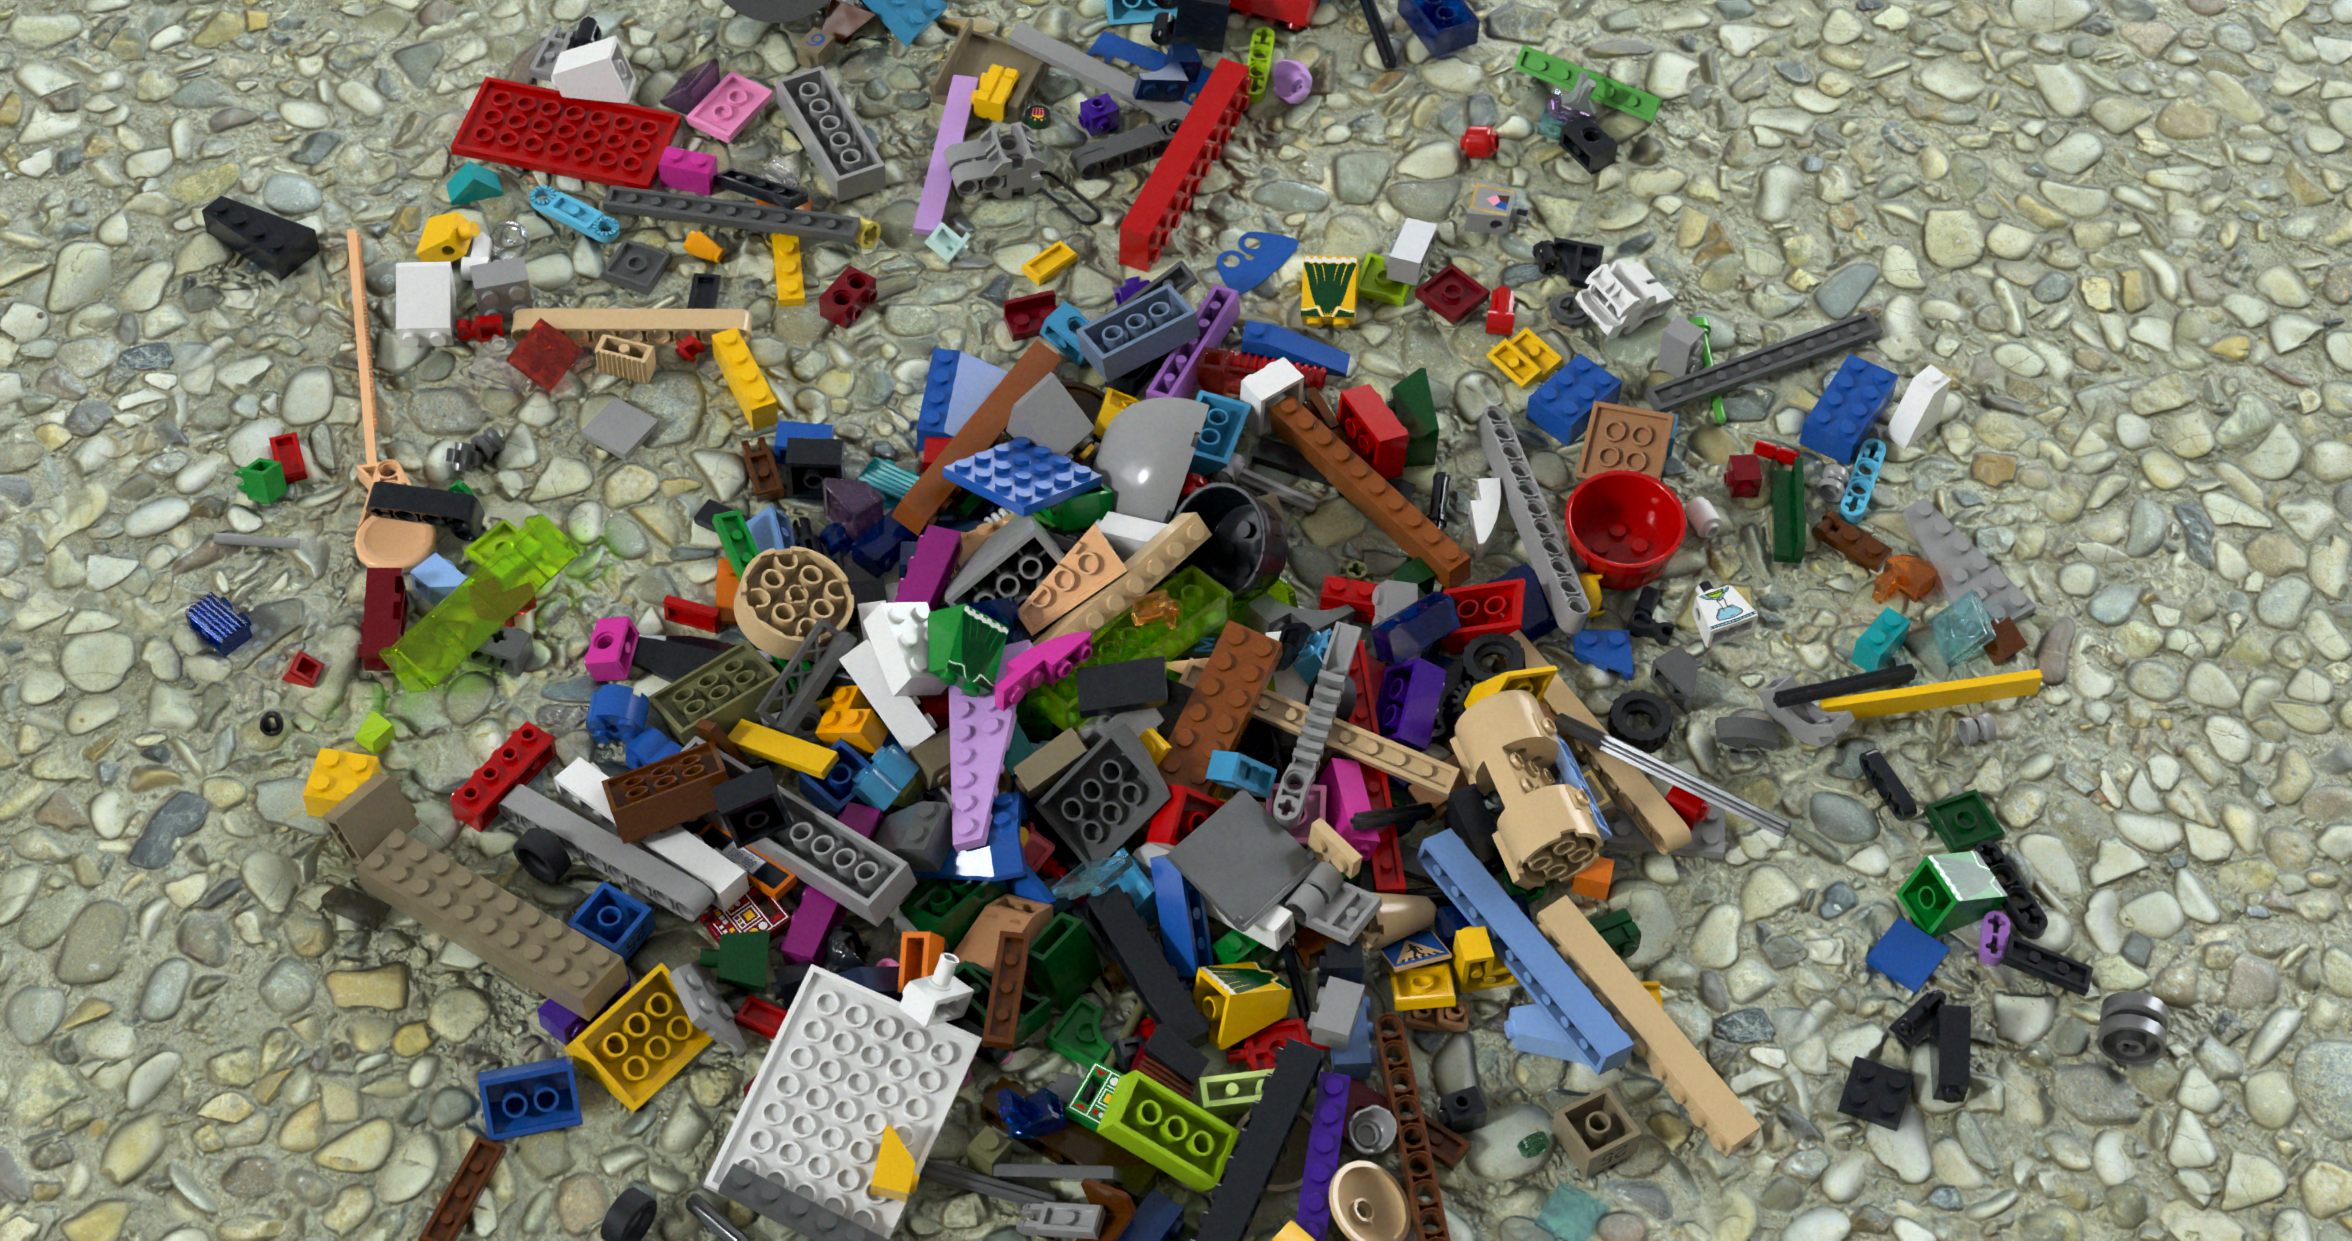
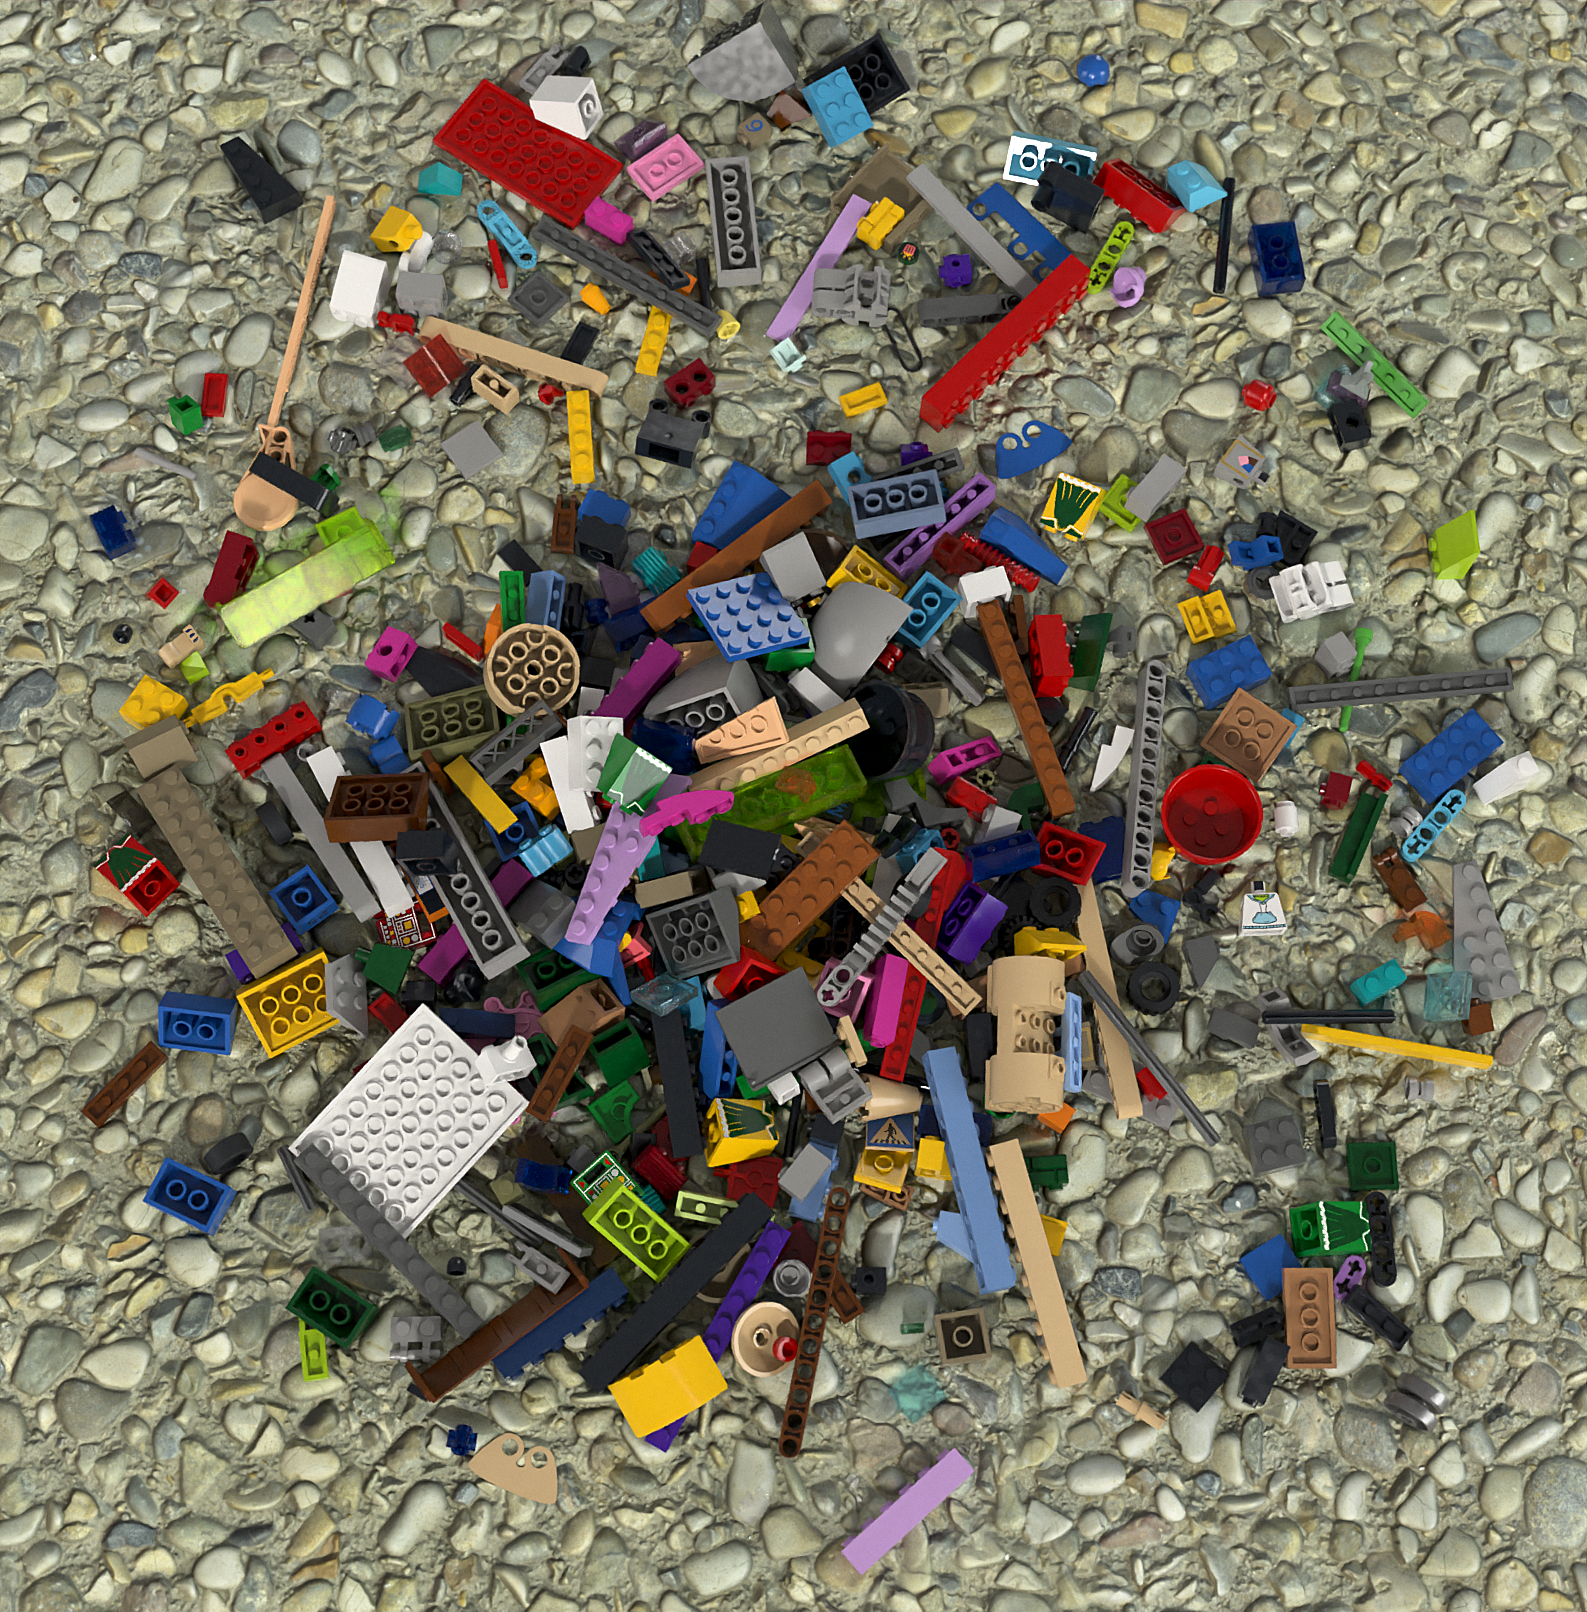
camera: 20 degrees right, 20 degrees up
light blue slope [410,553,477,605] -> none
yellow slope [870,1125,920,1202] -> none
orange slope [898,932,945,994] -> none
dark blue arch [1132,43,1203,101] -> none
black tile [1142,1024,1210,1087] -> none
dark azure brick [1205,750,1277,798] -> none
black axle [1350,802,1436,830] -> none
none -> red slope [93,833,181,918]
none -> tan leg [158,624,206,669]
none -> yellow piece [180,667,275,728]
none -> light grey plate [296,743,319,765]
none -> clear green brick [377,424,412,453]
none -> black pin [448,363,481,407]
none -> red tile [487,239,508,289]
none -> black piece [635,398,712,469]
none -> black piece [696,258,712,311]
none -> red tile [772,1336,798,1362]
none -> dark pink slope [927,736,1002,786]
none -> dark grey piece [1106,625,1137,658]
none -> dark grey piece [1110,922,1164,966]
none -> tan pin [1116,1390,1167,1431]
none -> blue brick [1228,535,1284,571]
none -> dark grey brick [1241,1114,1307,1178]
none -> medium nougat plate [1282,1268,1337,1369]
none -> lime slope [1428,510,1480,580]

